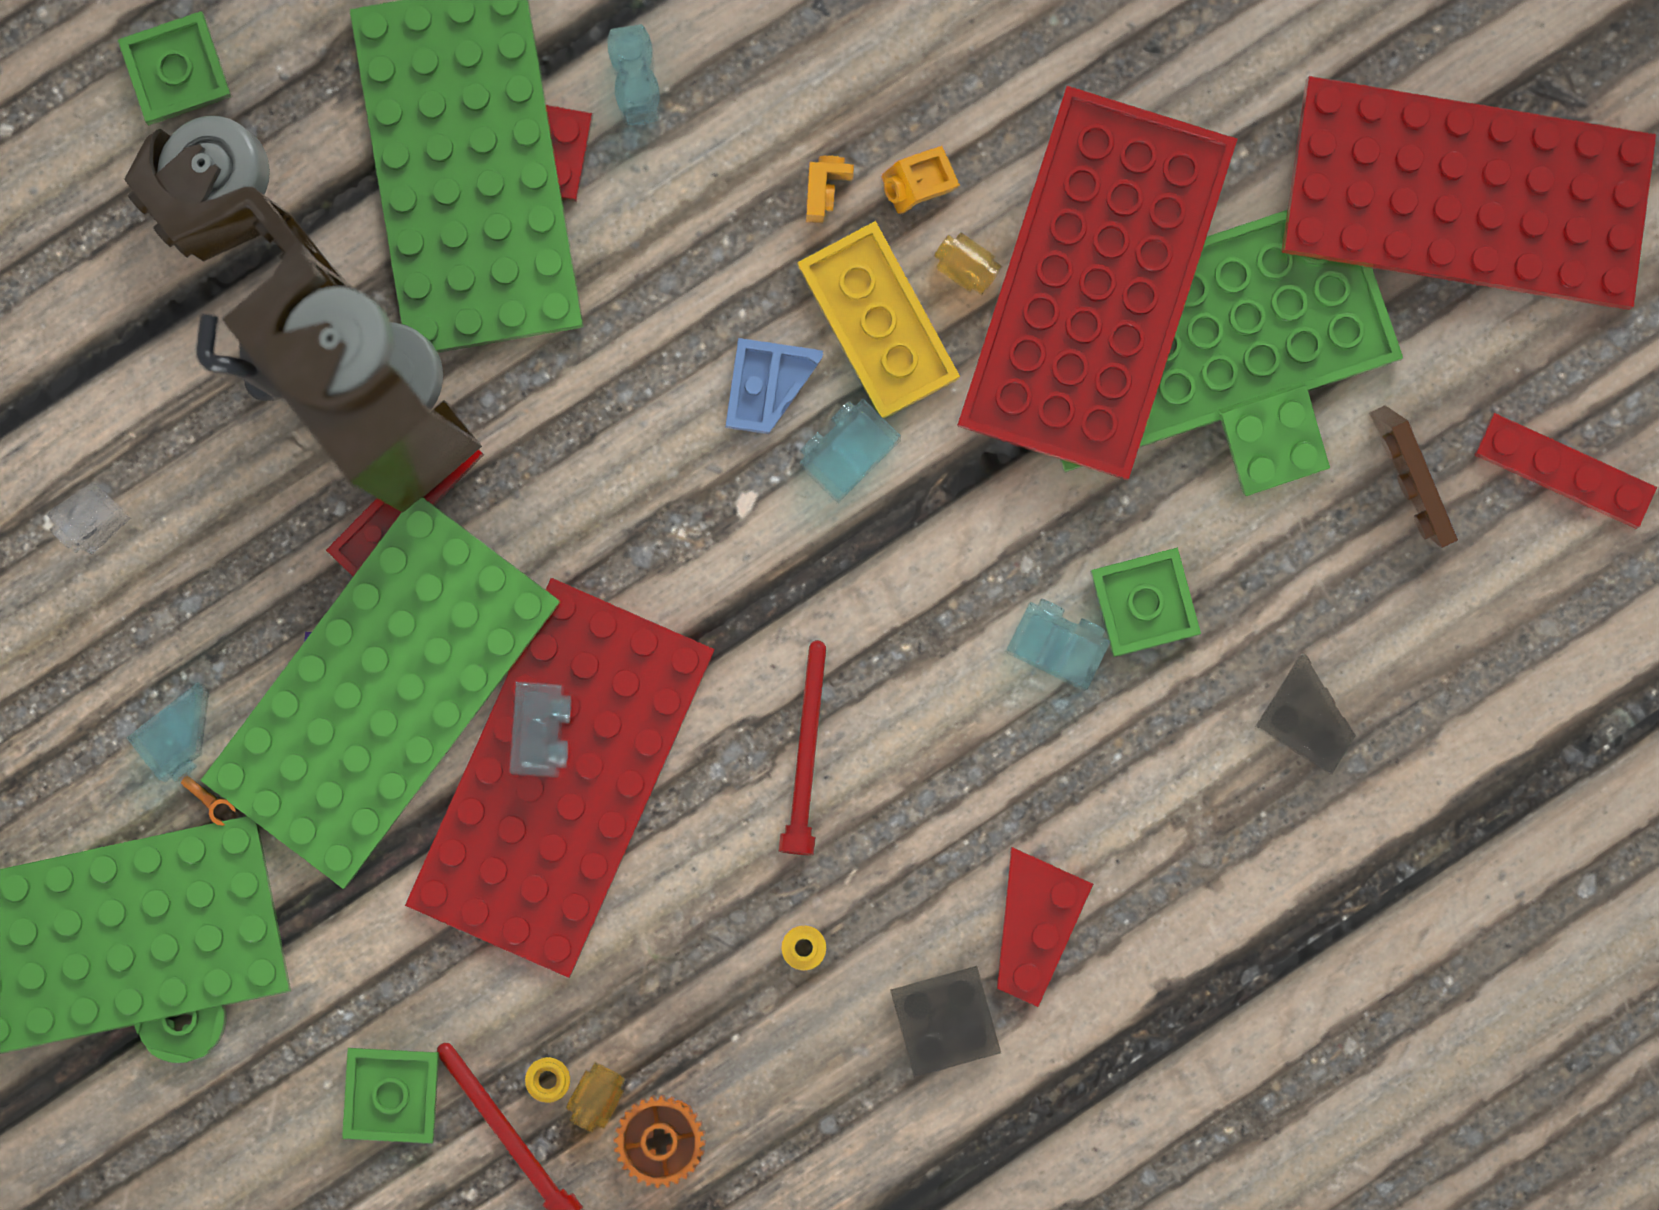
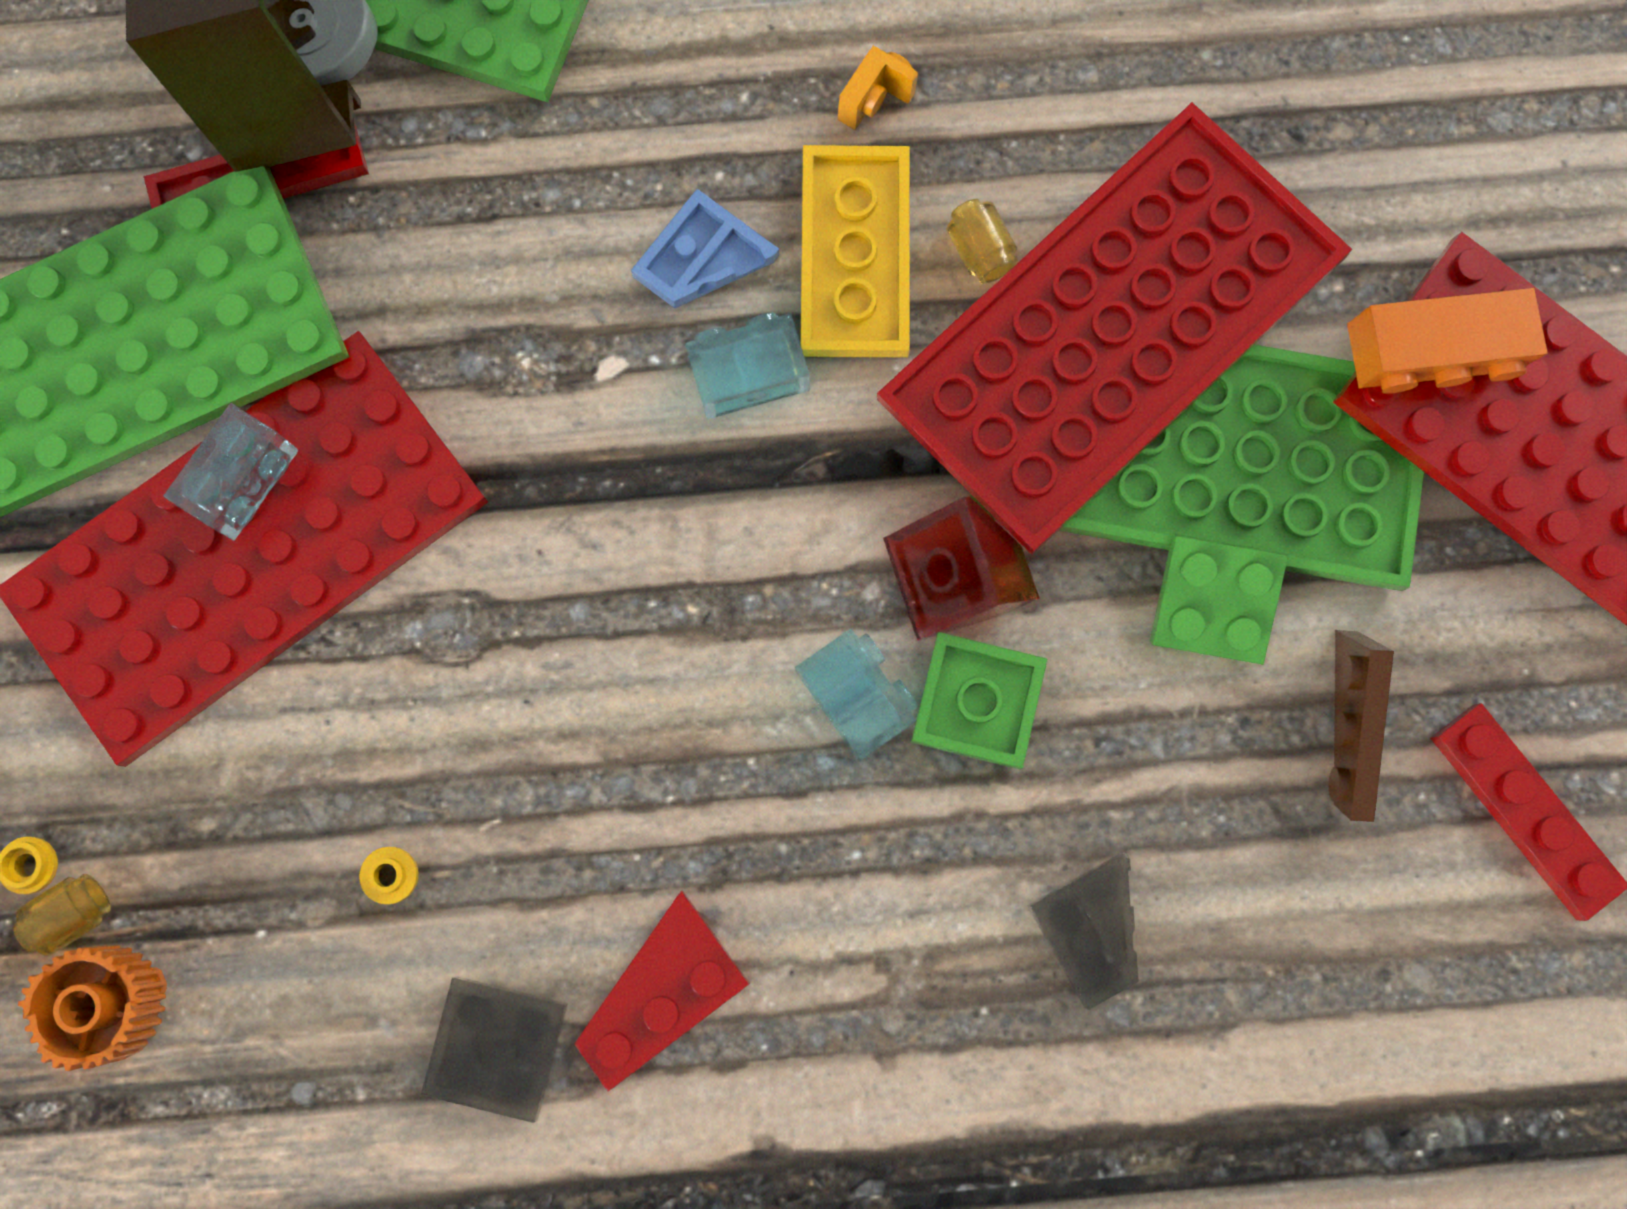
camera: 30 degrees right, 5 degrees down
red piece [778,640,826,856] -> none
light orange bracket [881,146,960,214] -> none
none -> clear red slope [883,497,1040,641]
none -> orange brick [1347,288,1548,393]

